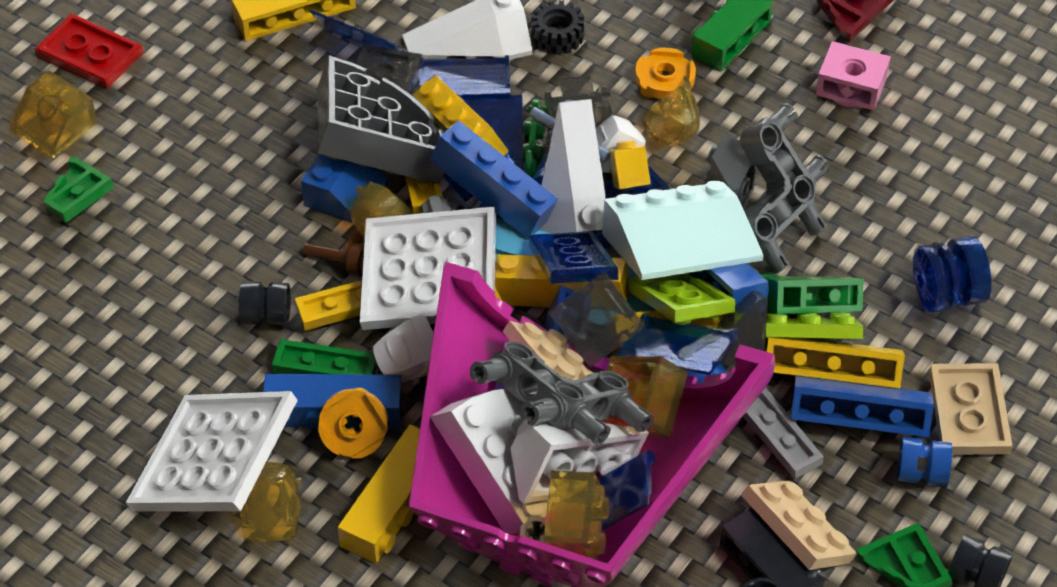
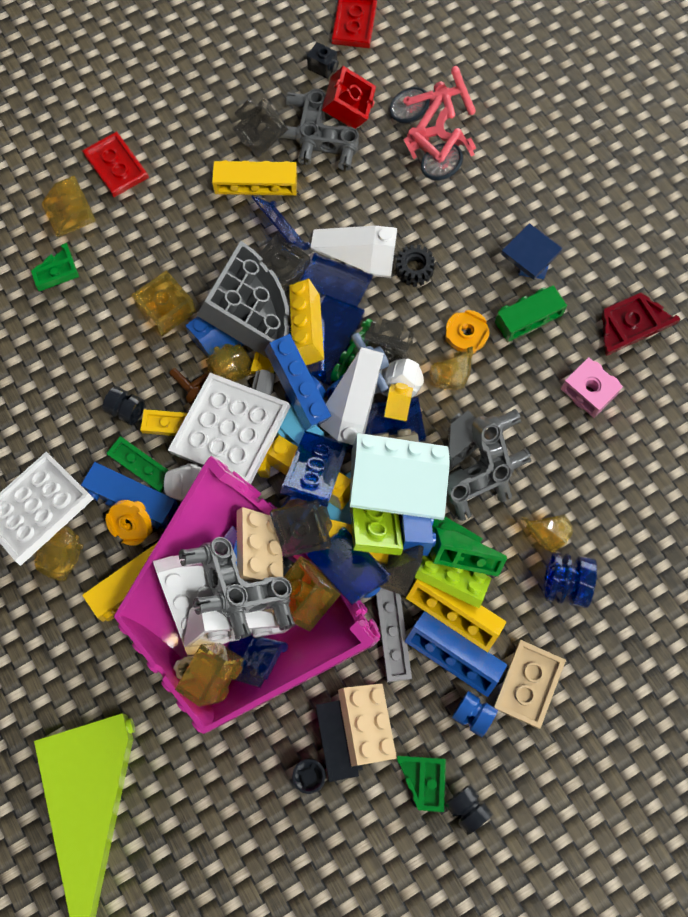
camera: 25 degrees right, 20 degrees up
none -> clear yellow brick [132,270,196,337]
none -> clear yellow helmet [519,514,573,553]

